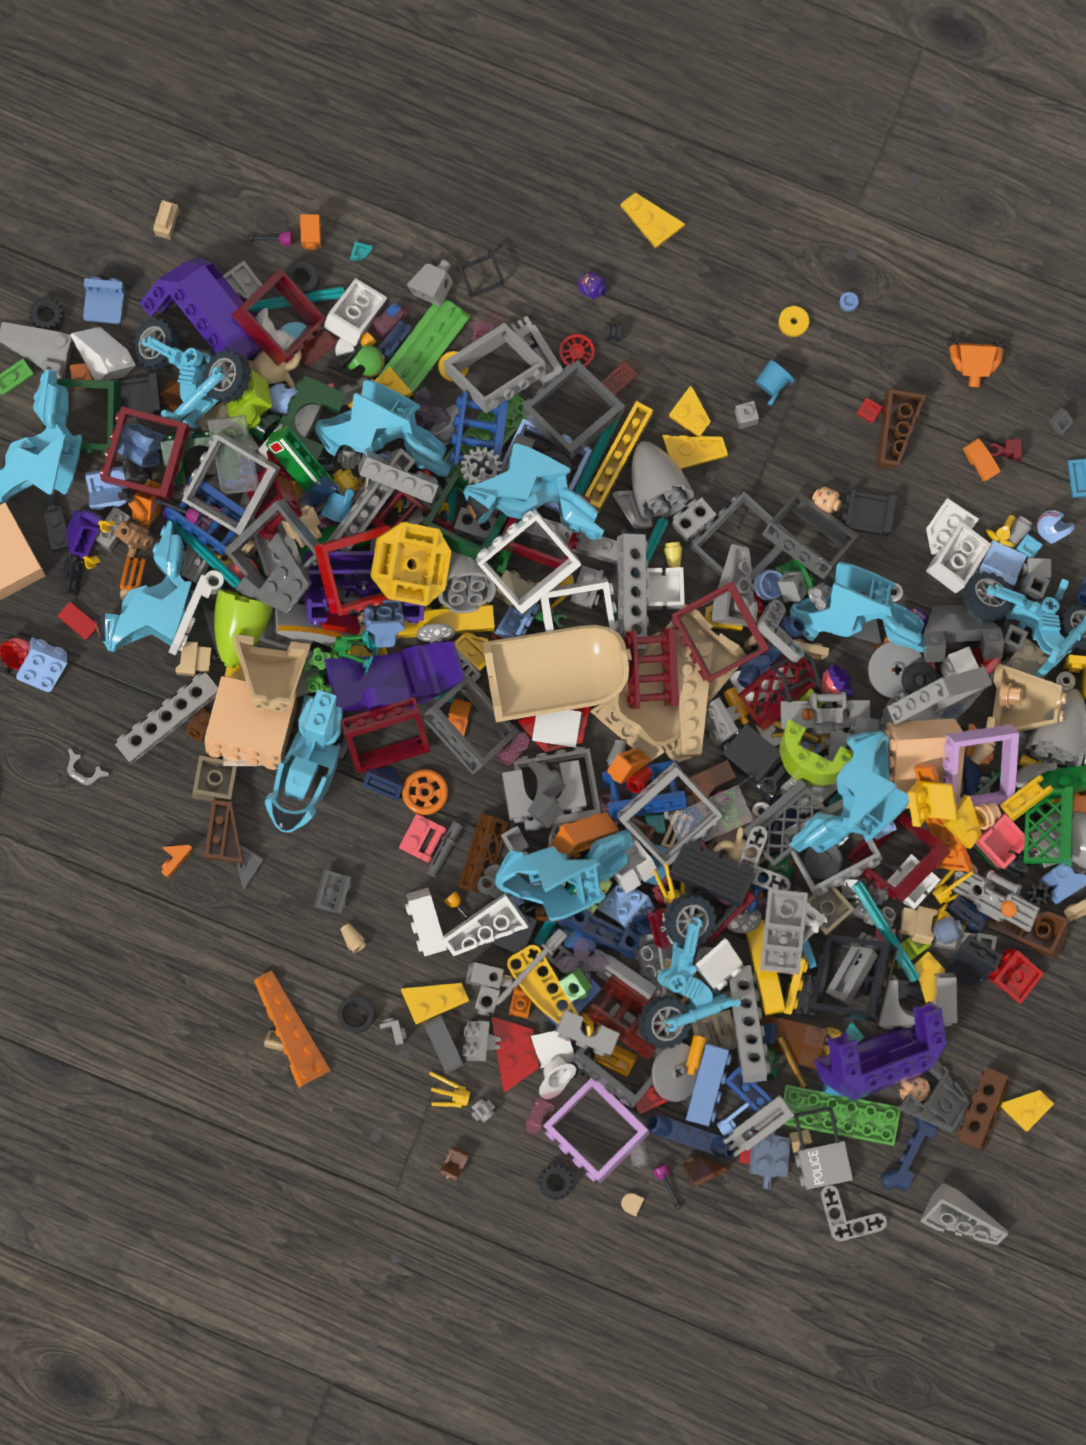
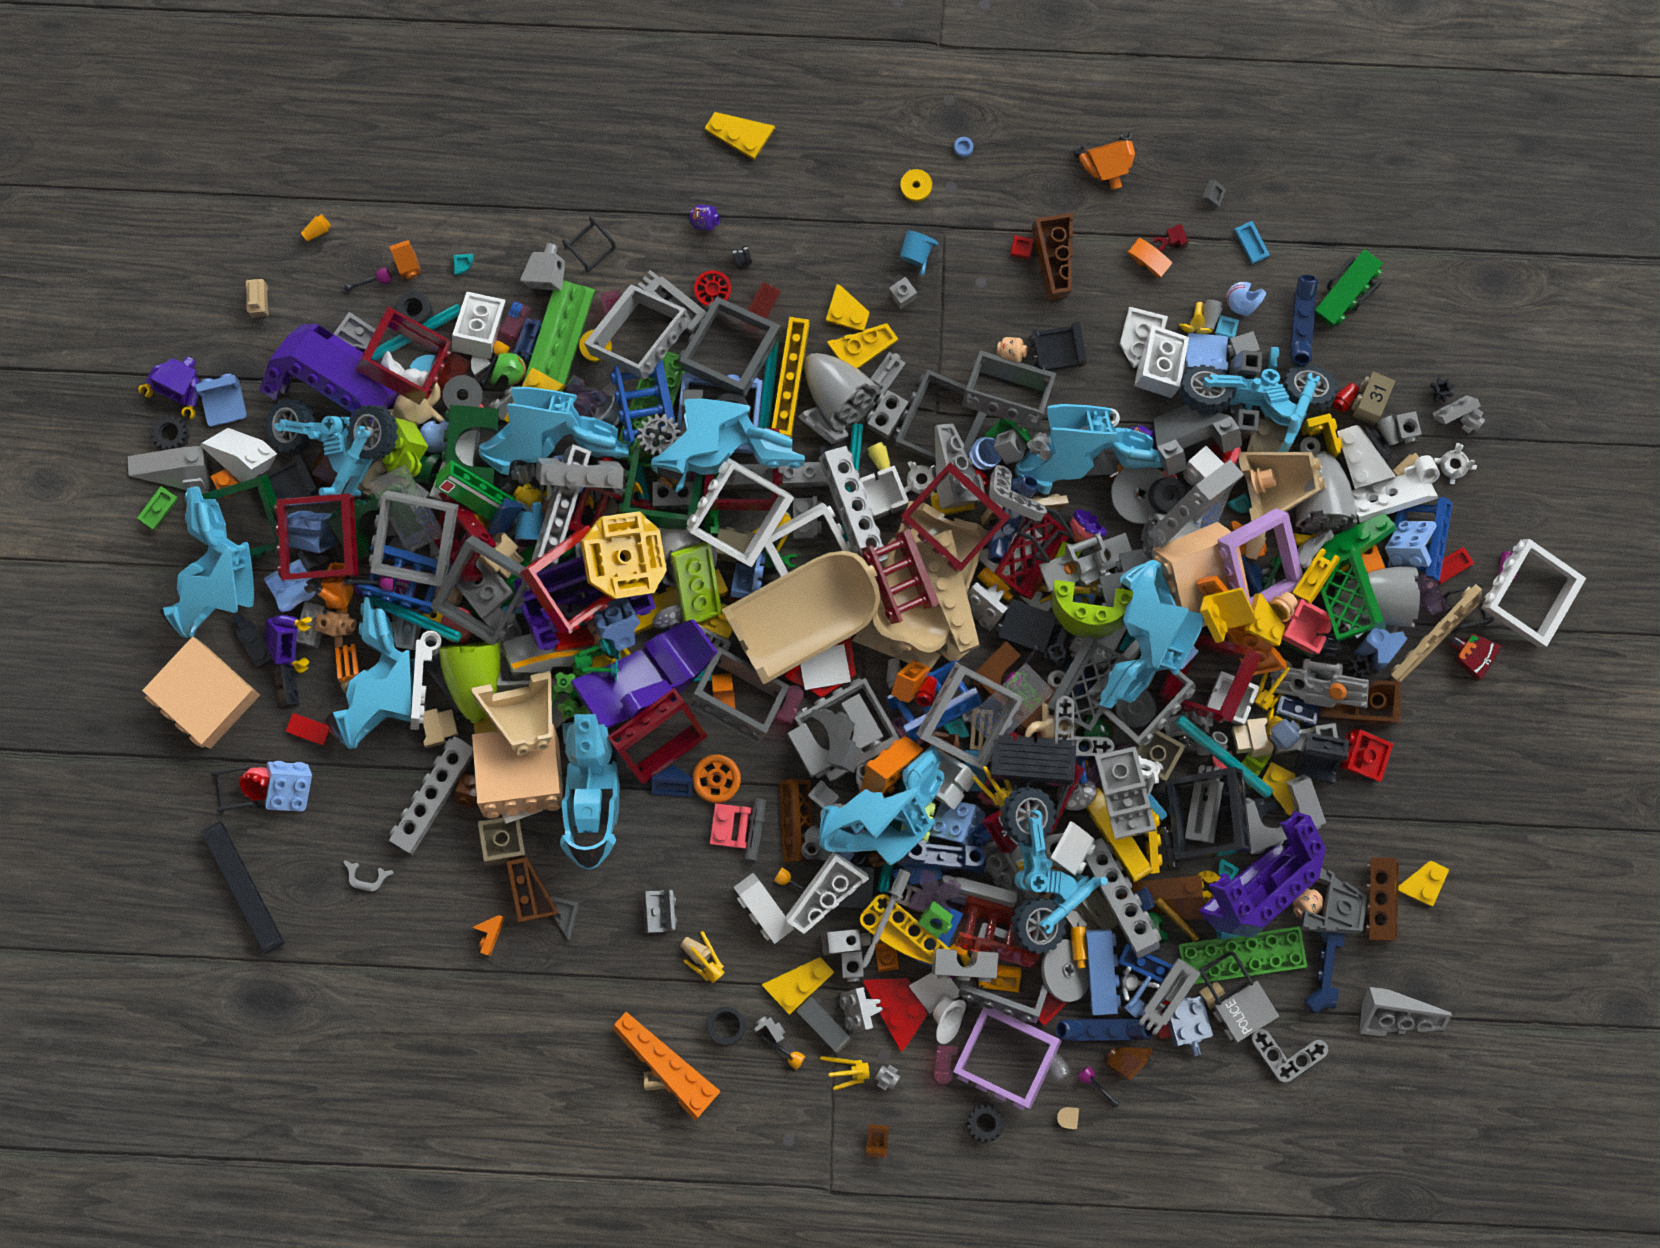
camera: 15 degrees left, 0 degrees up
dark grey wing [235,532,312,614] -> none
none -> dark purple torso [138,357,199,419]
none -> light orange cone [301,214,331,242]
none -> dark grey tile [443,375,483,410]
none -> lime tile [671,541,722,623]
none -> yellow plant [684,931,725,983]
none -> hinge [760,1033,806,1070]
none -> light grey hinge [870,352,906,394]
none -> white piece [904,461,936,497]
none -> white plant [1120,966,1159,1001]
none -> teal tile [1227,493,1252,514]

